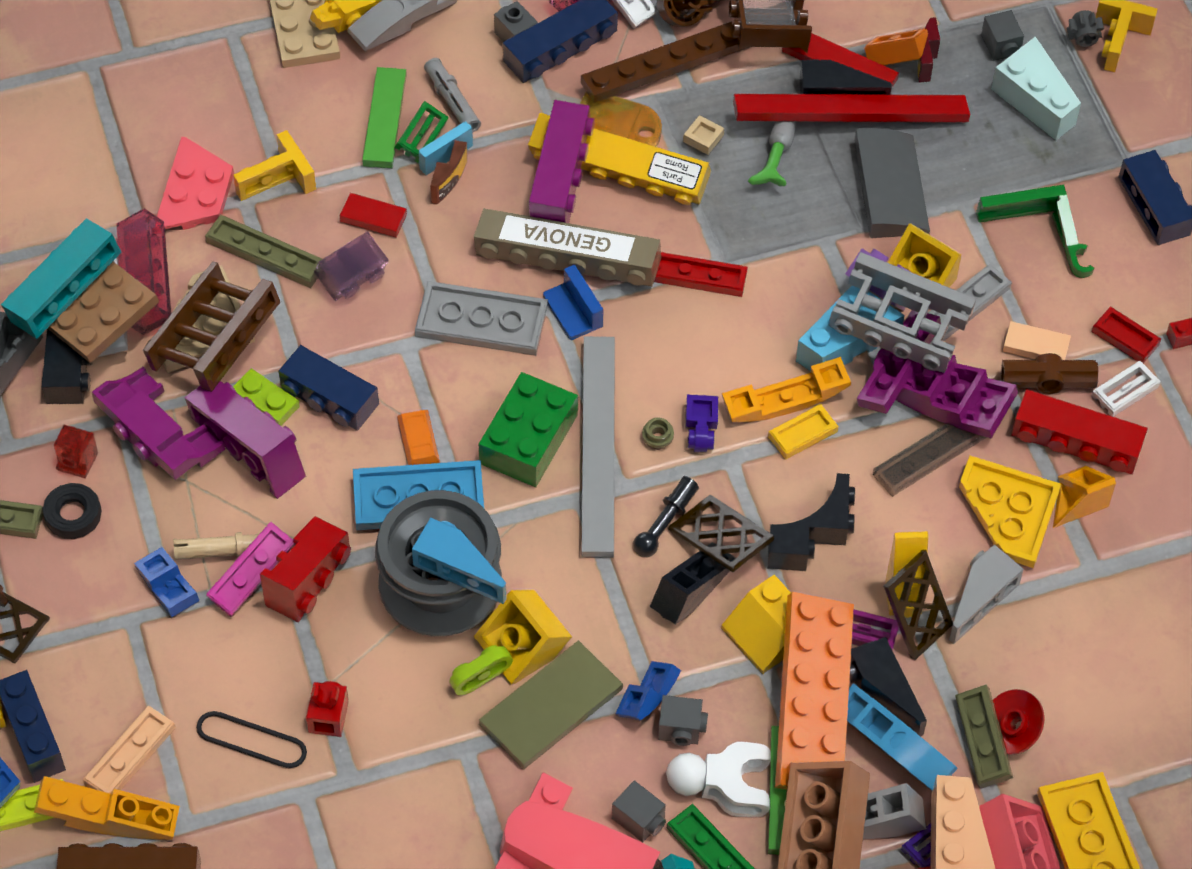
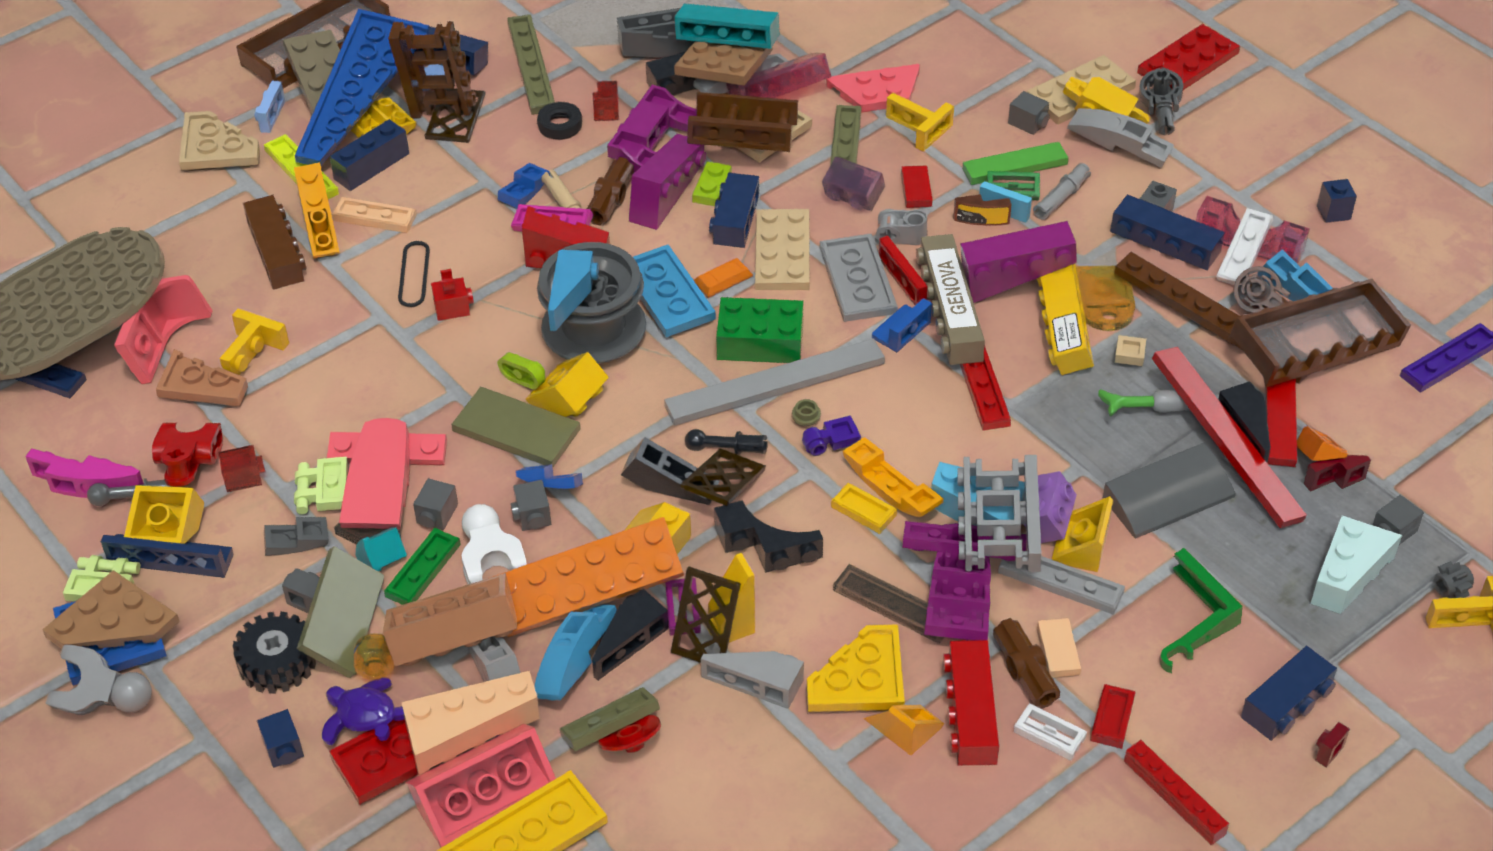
camera: 70 degrees right, 10 degrees down
none -> reddish brown piece [587,157,634,226]
none -> tan plate [755,209,810,290]
none -> light grey piece [876,209,927,245]
none -> red tile [879,236,928,305]
none -> dark grey brick [1008,91,1050,135]

